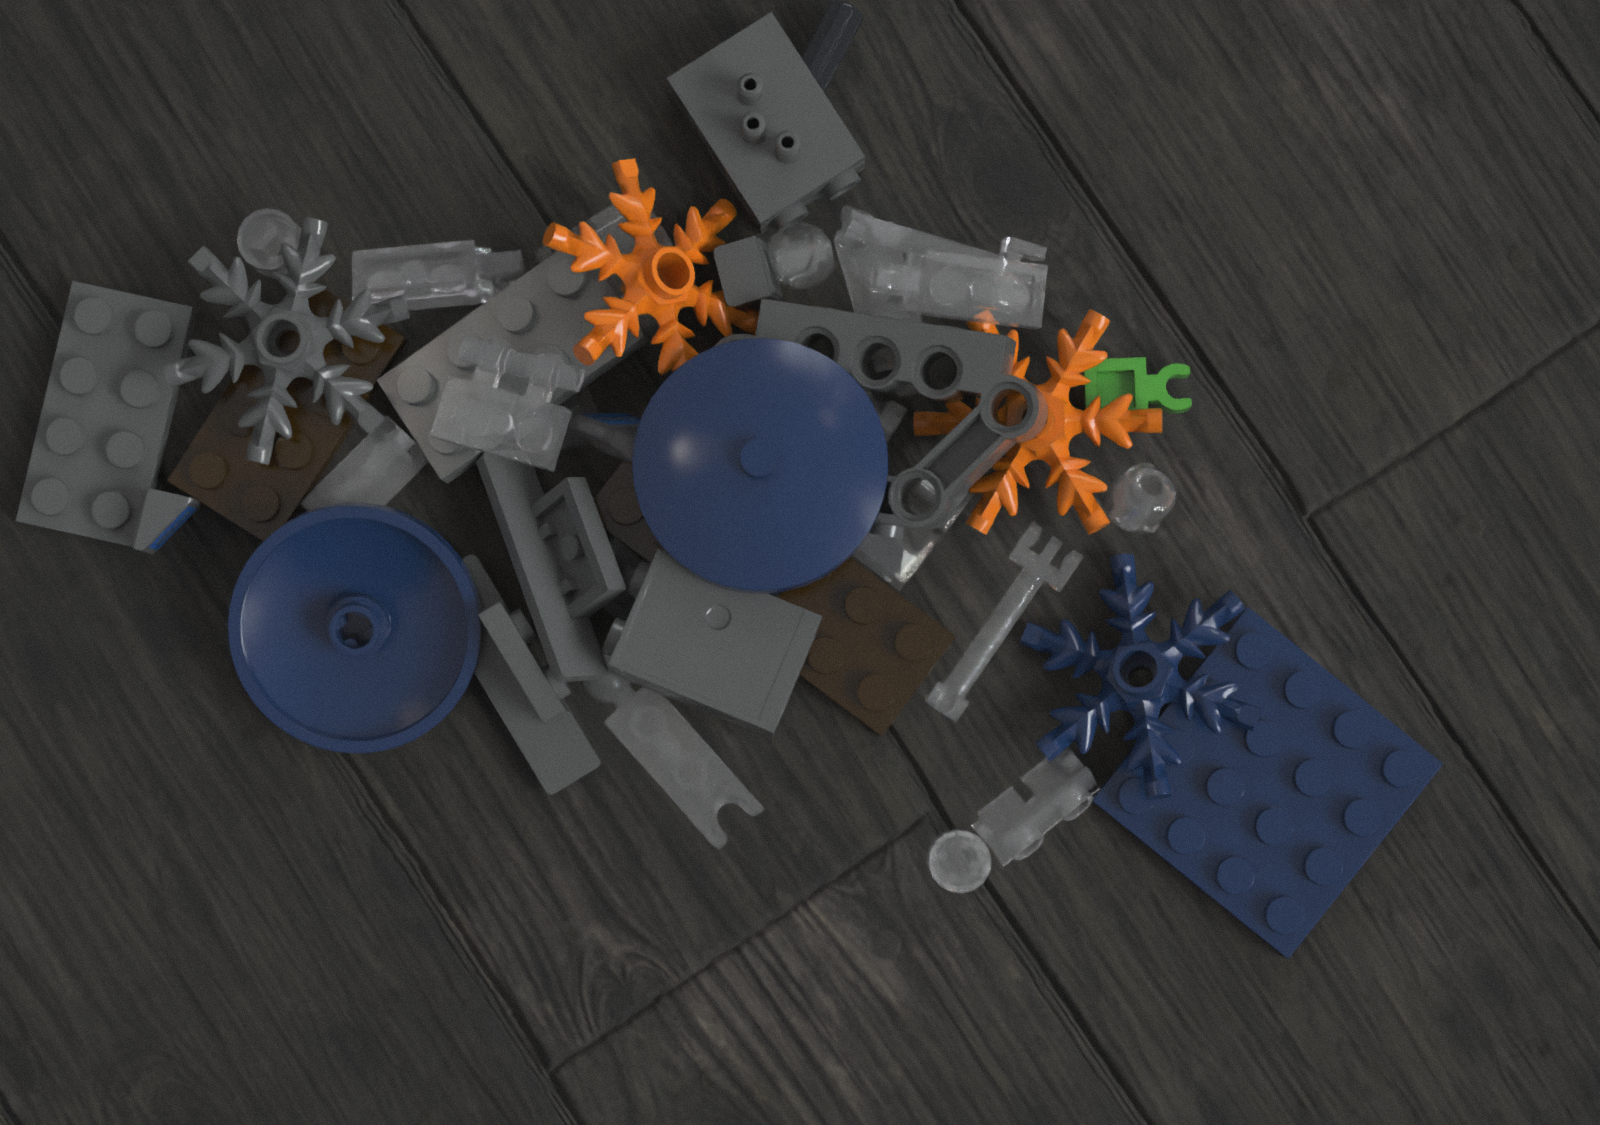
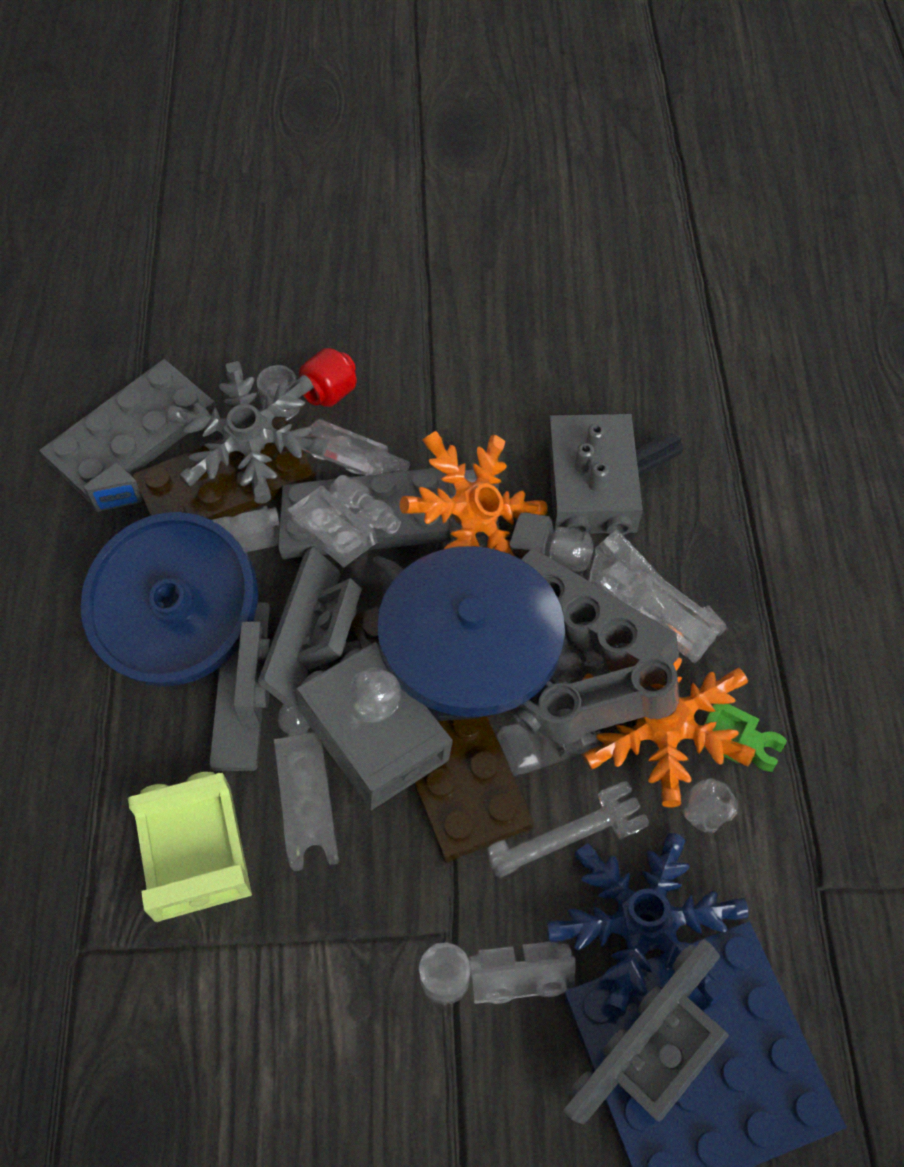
camera: 30 degrees right, 25 degrees down
none -> yellowish green panel [128,772,252,922]
none -> red head [298,348,357,407]
none -> clear piece [350,667,401,722]
none -> dark grey bracket [563,939,729,1124]

